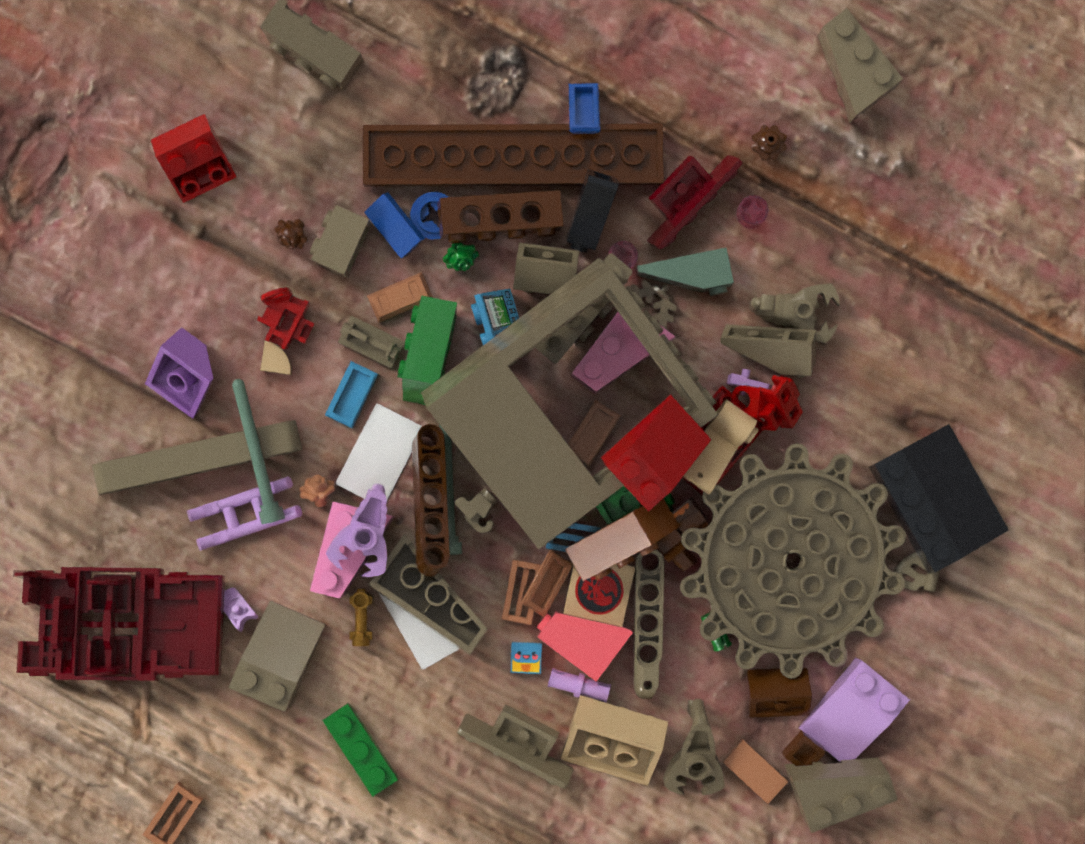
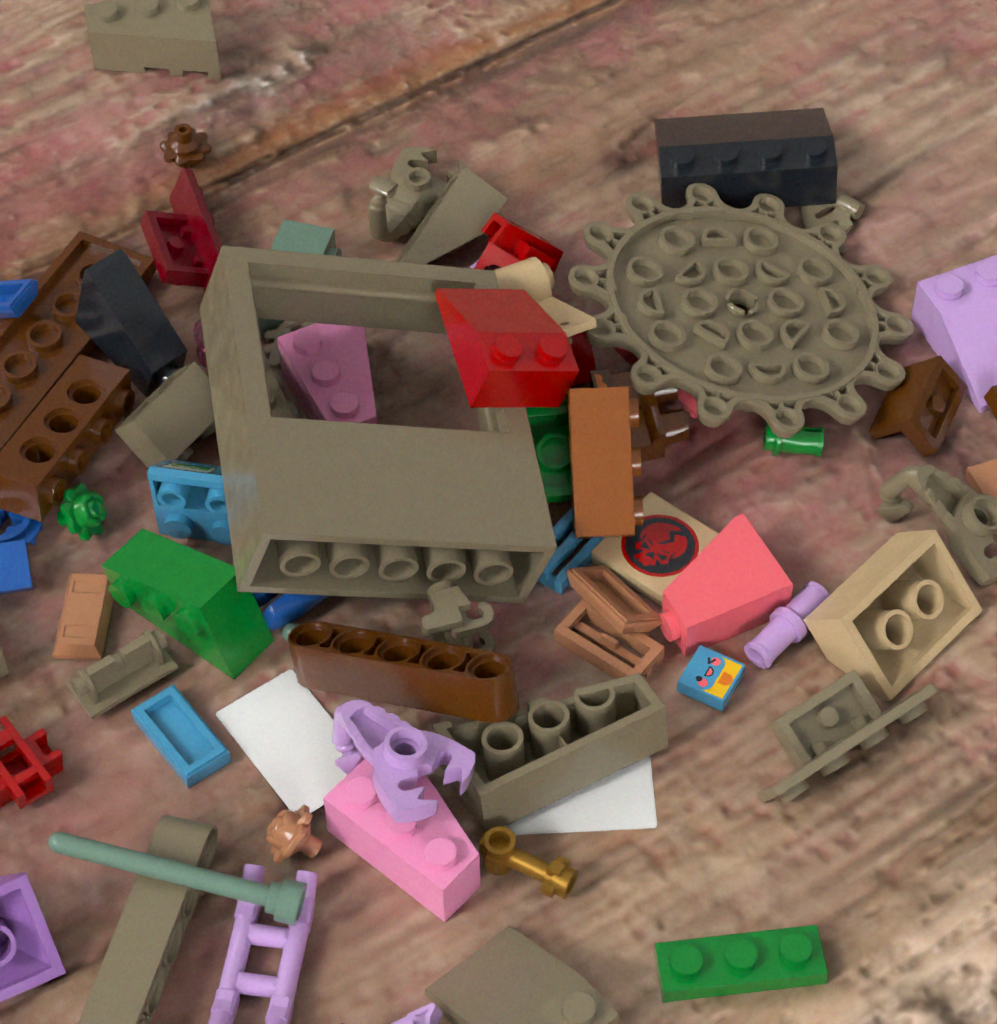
camera: 65 degrees left, 35 degrees down
tan tile [260,341,292,375] -> none
dark tan piece [633,550,664,699] -> none
clear pink wheel [736,195,769,229] -> none

